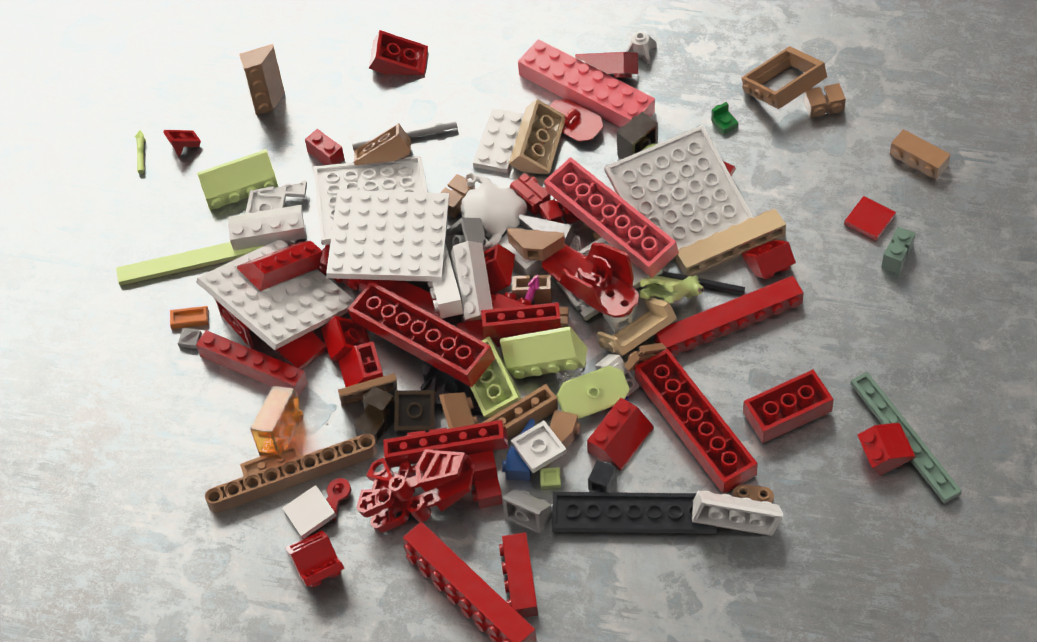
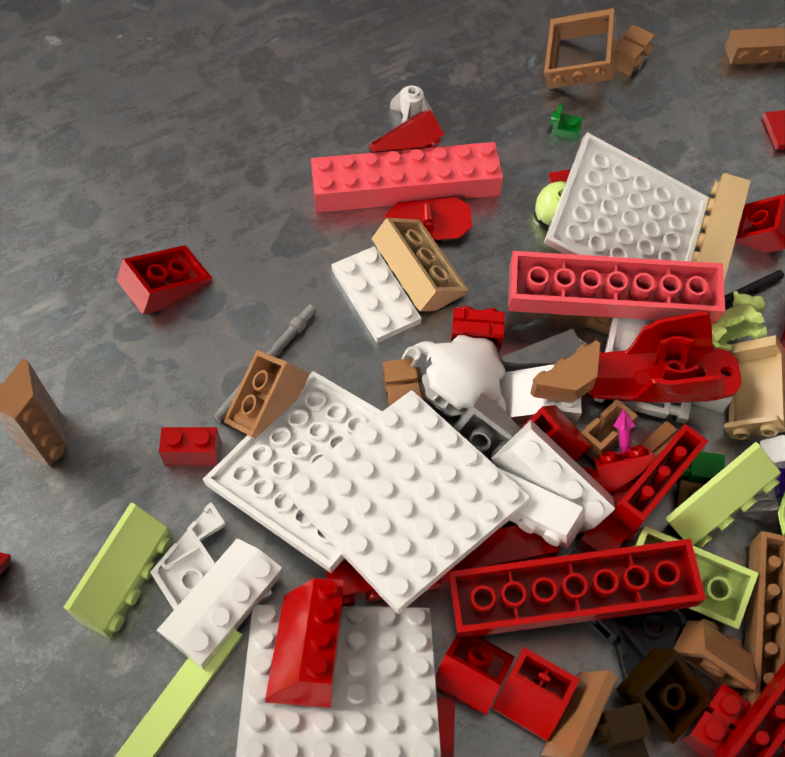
camera: 50 degrees left, 5 degrees up
red piece [539,199,580,224] -> none
dark brown brick [617,112,658,159] -> none

